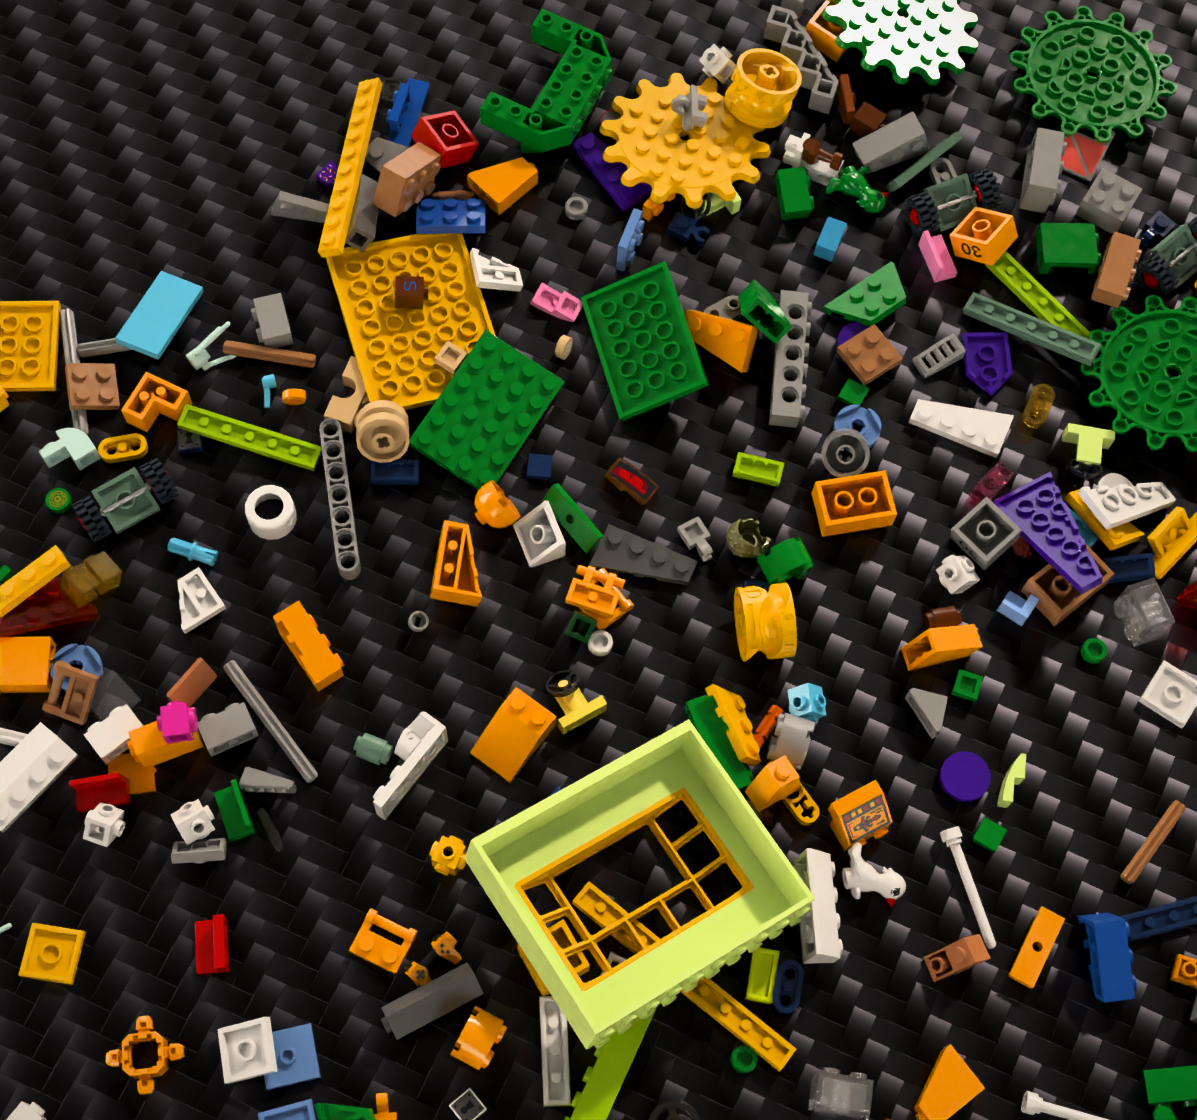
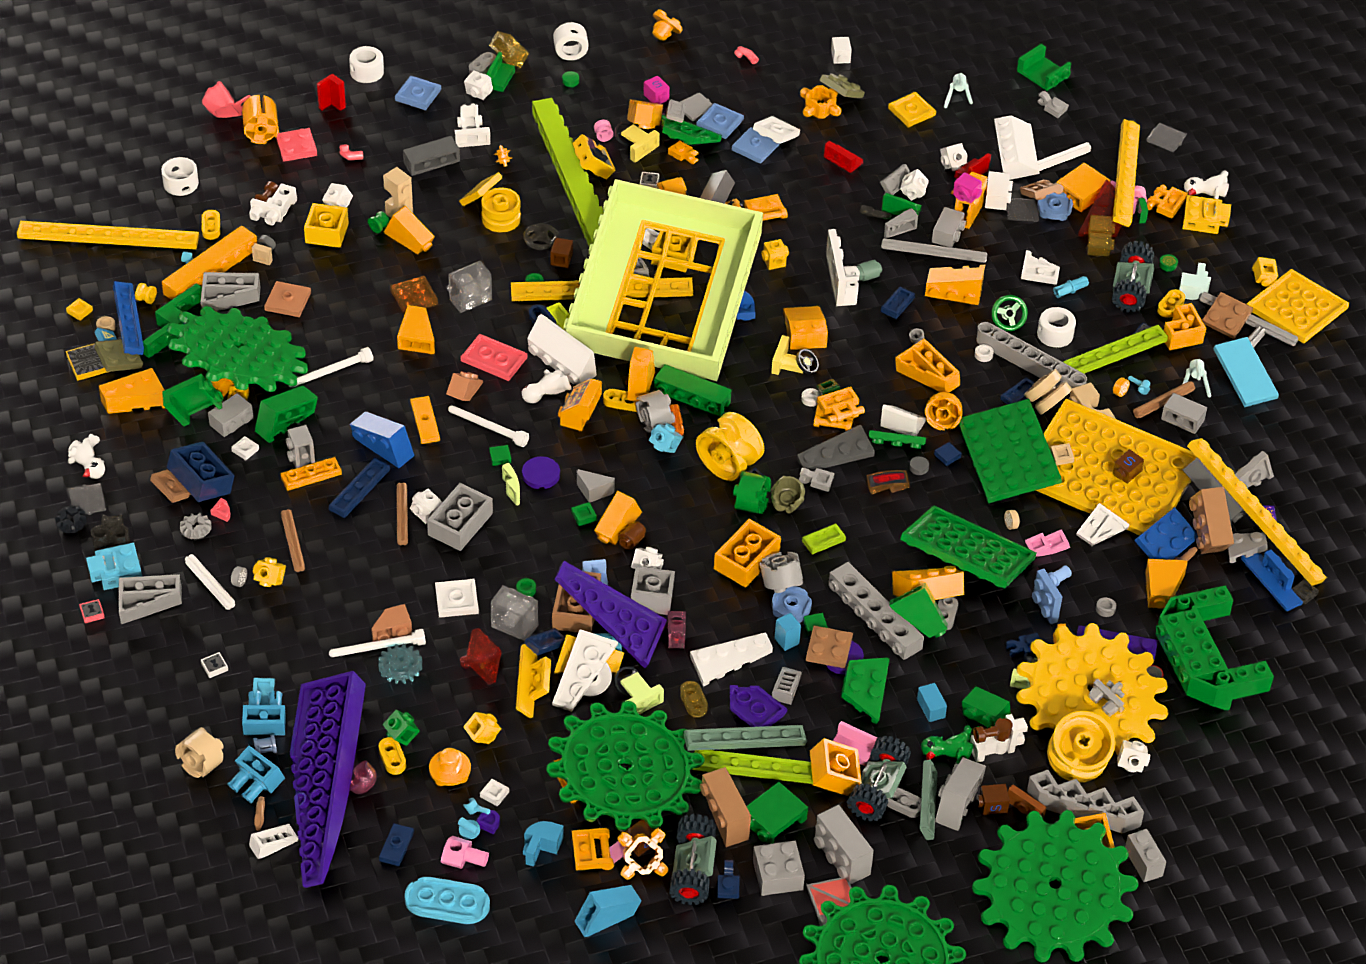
camera: 140 degrees right, 20 degrees down
nougat slope [166,657,217,708] -> none
red brick [411,110,479,168] -> none
yellow wing [705,684,761,766] -> none
none -> white brick [410,489,442,524]
none -> light grey brick [427,483,493,551]
none -> coral tile [461,334,527,381]
none -> reddish brown brick [551,238,573,268]
none -> dark azure piece [775,613,801,651]
none -> olive plate [820,74,865,98]
none -> dark blue plate [881,287,915,319]
none -> dark grey tile [910,457,929,475]
none -> white tile [975,344,994,362]
none -> piece [992,295,1028,331]
none -> light blue pin [1048,565,1072,586]

